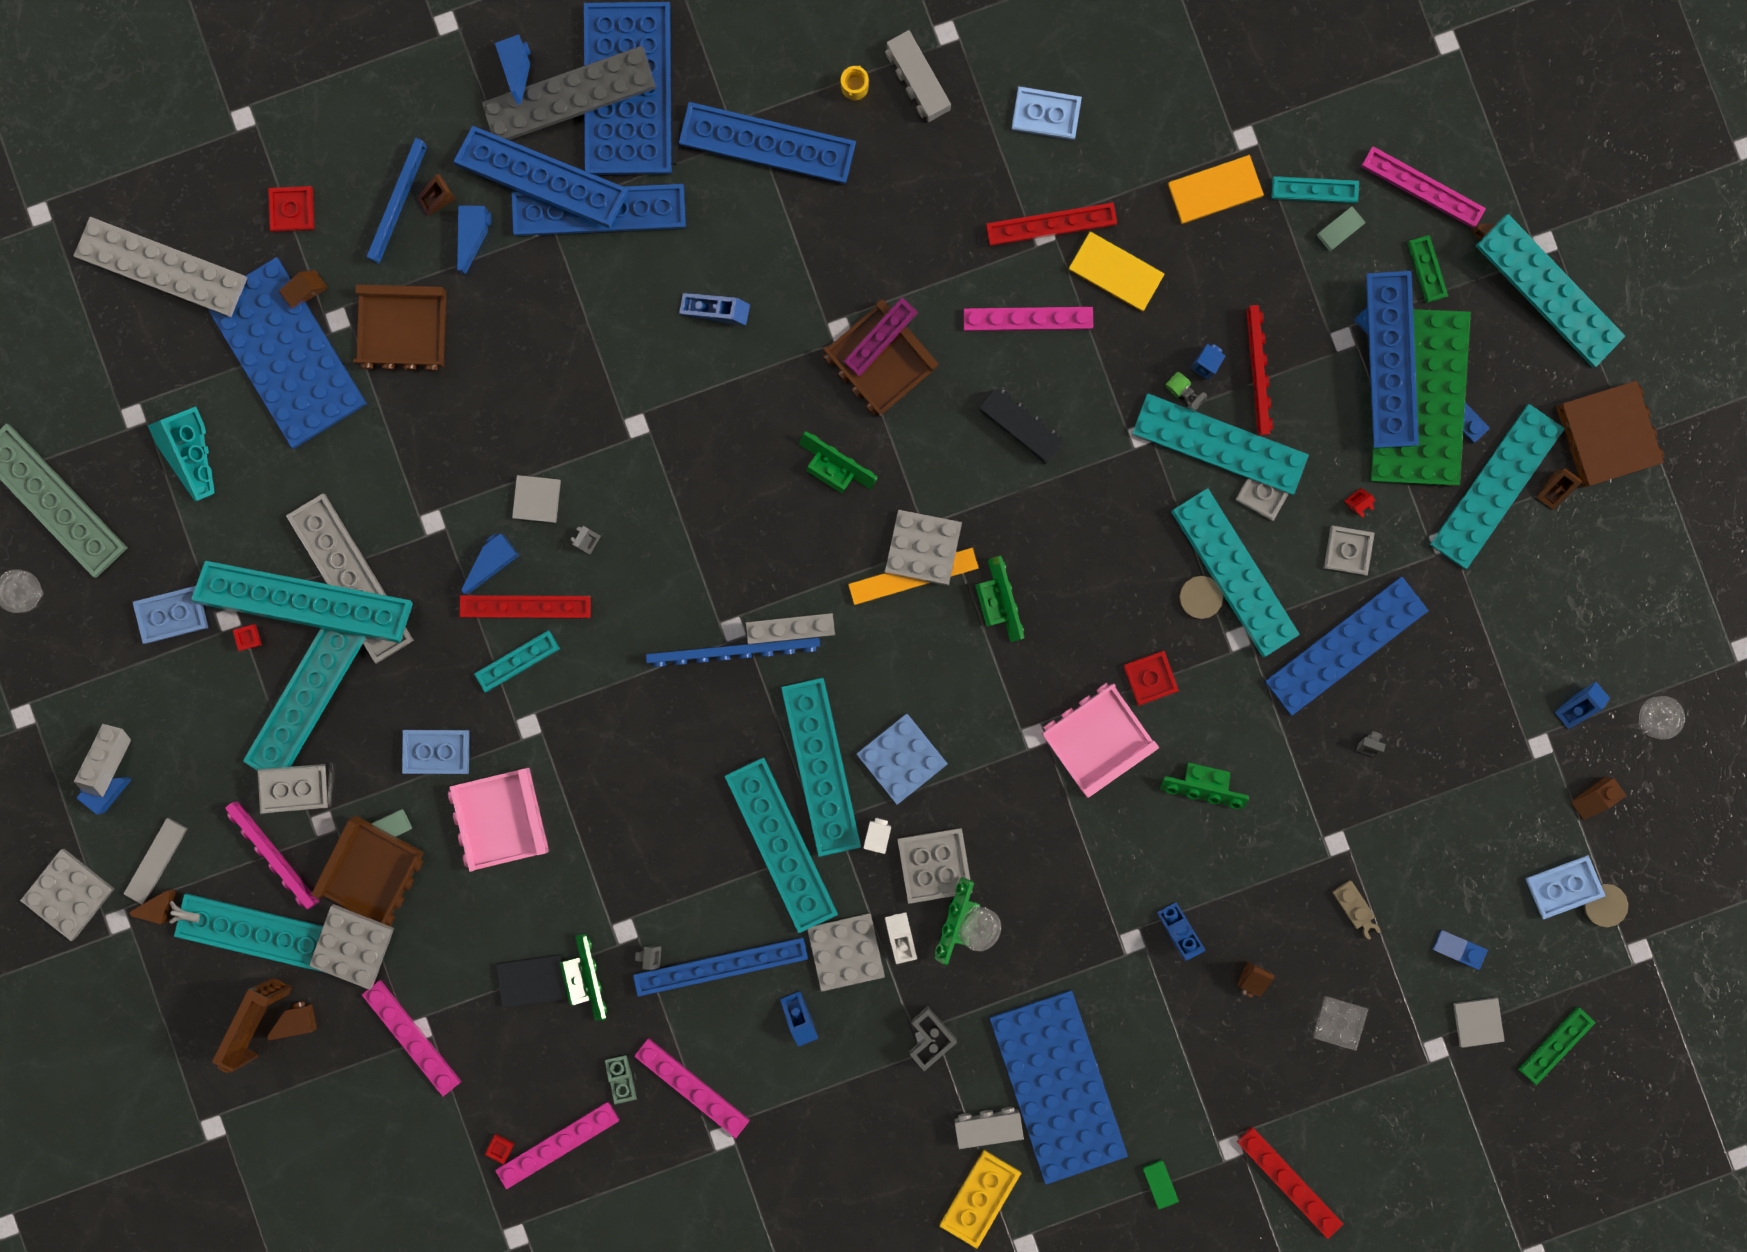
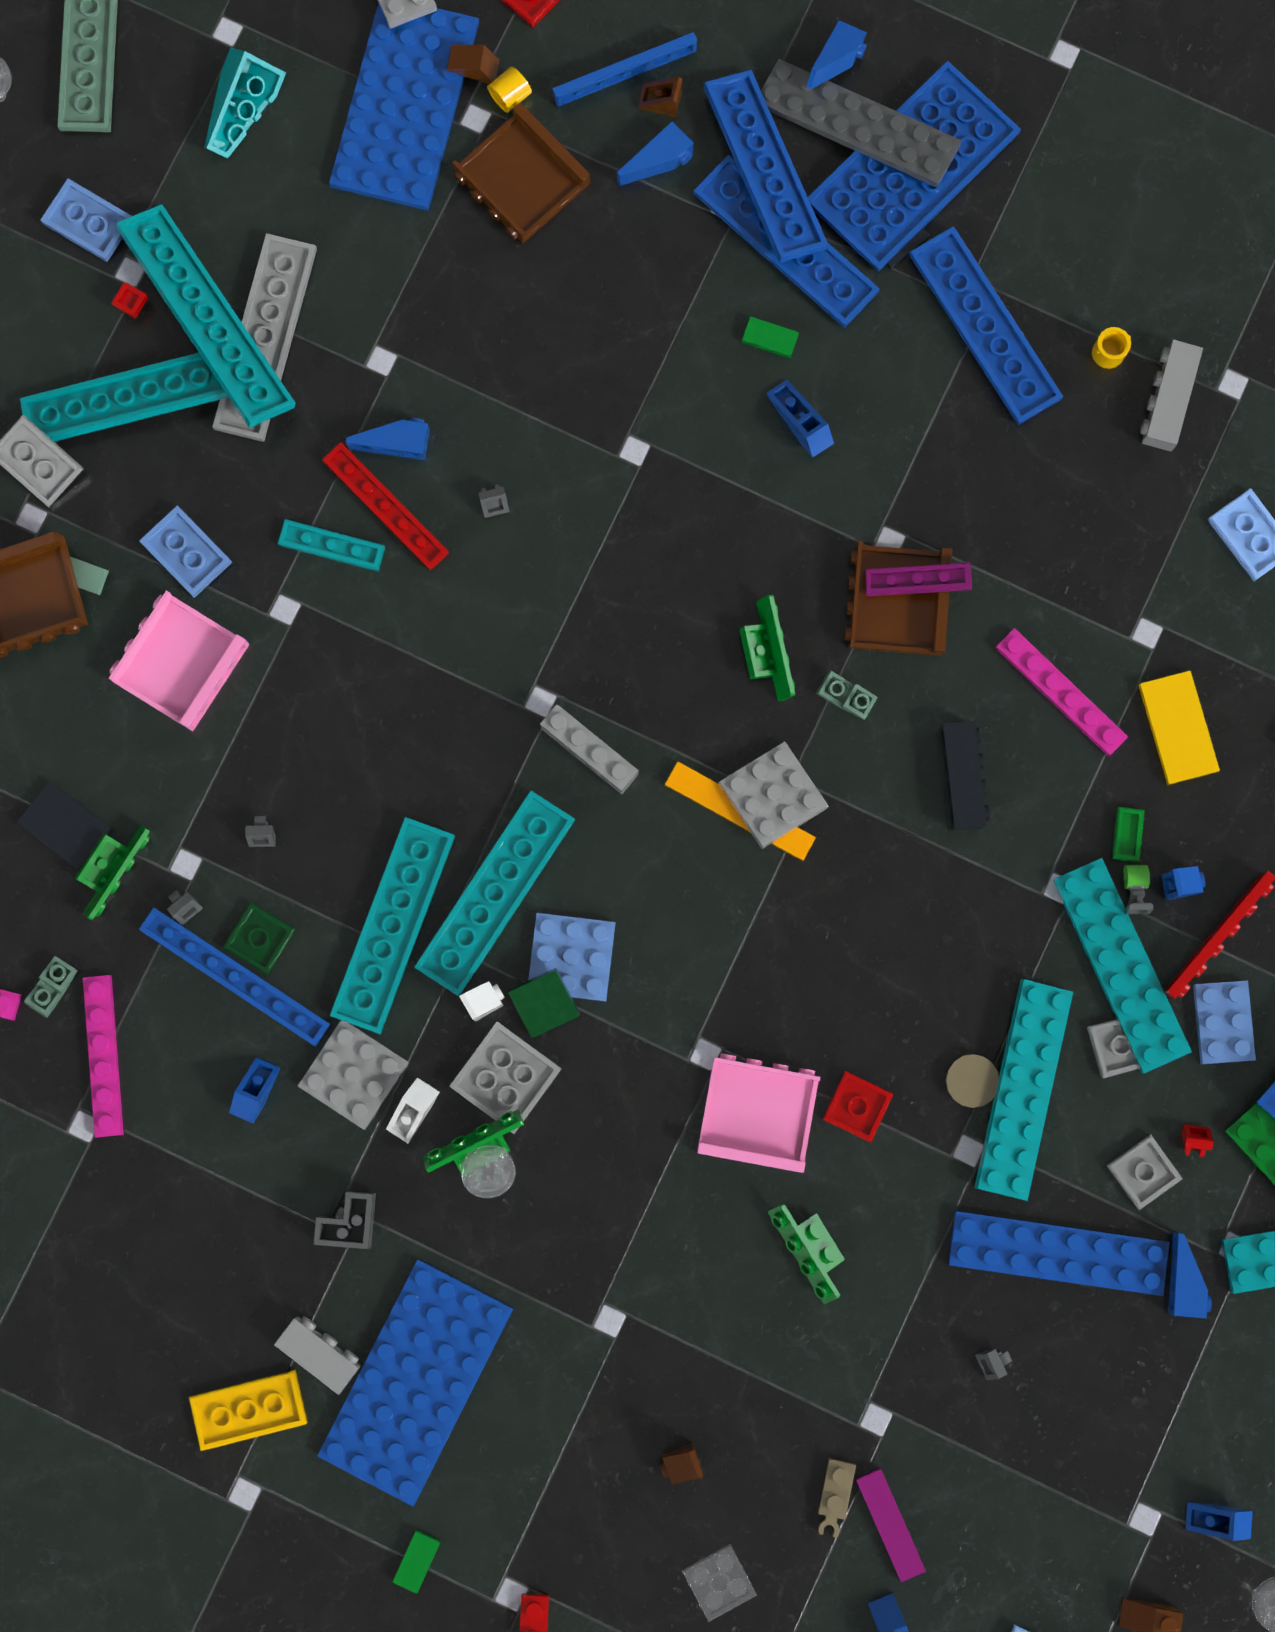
camera: 45 degrees right, 5 degrees down
light grey tile [512,475,561,523] -> none
blue plate [646,638,821,667] -> none
green bracket [975,555,1024,642] -> none
red plate [986,202,1117,246] -> none
blue slope [1157,903,1205,961] -> none
none -> dark green tile [223,902,296,975]
none -> dark grey tile [245,816,276,847]
none -> yellow piece [487,66,532,113]
none -> dark green tile [508,968,580,1038]
none -> green tile [742,316,799,359]
none -> sand green slope [816,671,878,720]
none -> magenta tile [856,1468,926,1583]
none -> green tile [1111,807,1145,863]
none -> blue slope [1168,1232,1212,1318]
none -> medium blue plate [1193,981,1256,1064]

